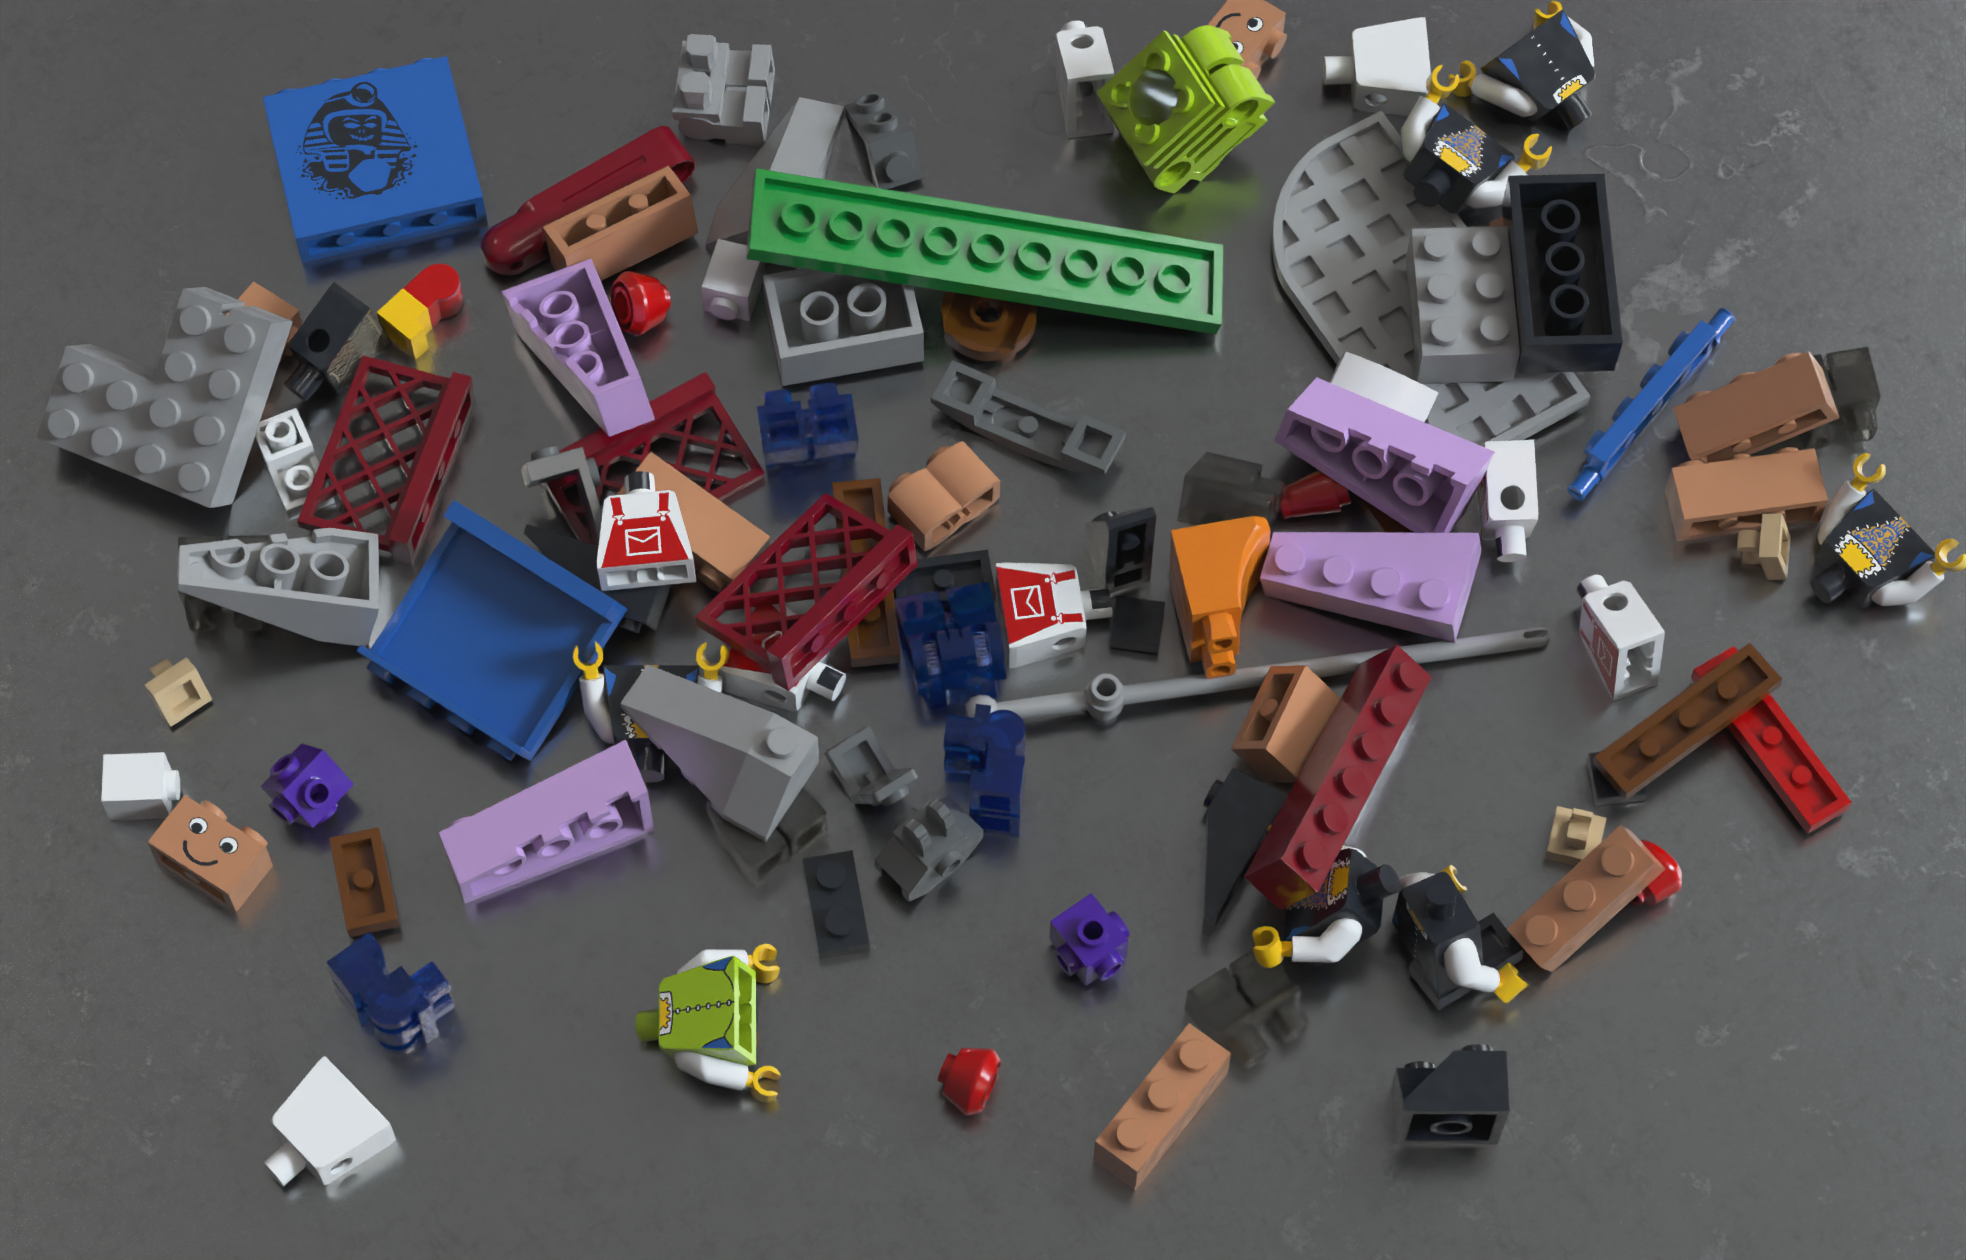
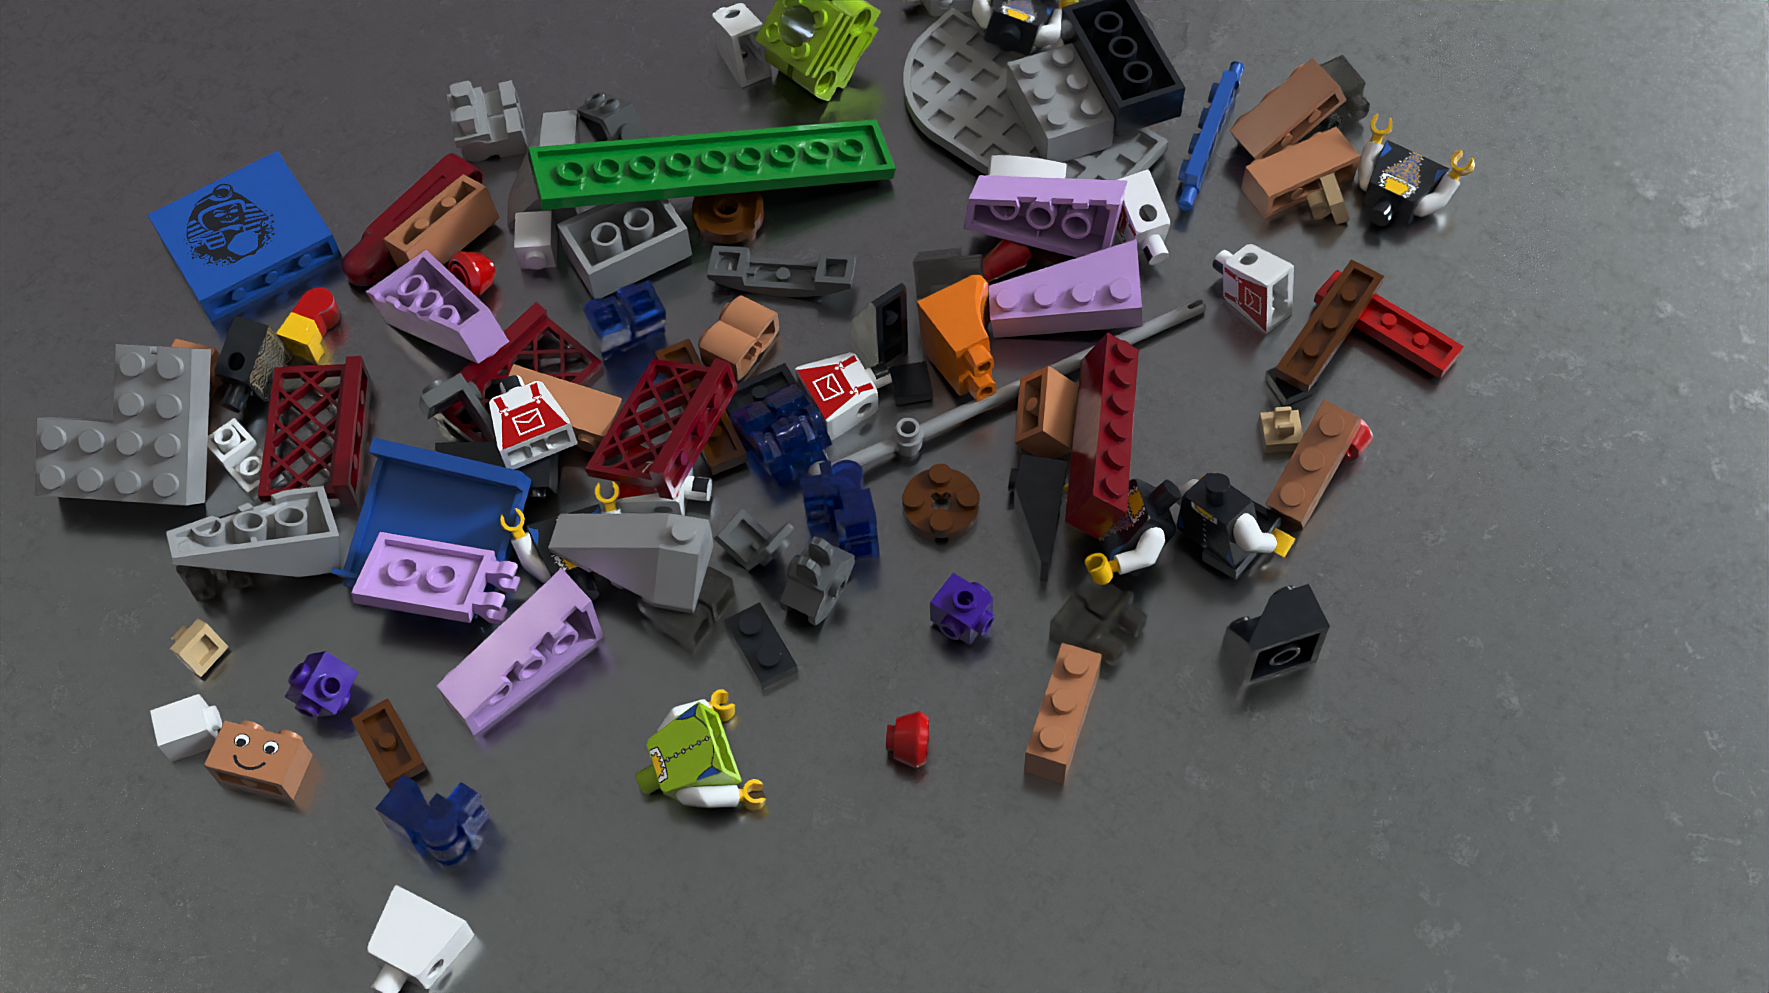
camera: 15 degrees left, 5 degrees down
none -> lavender tile [351,532,520,624]
none -> reddish brown plate [902,463,980,541]

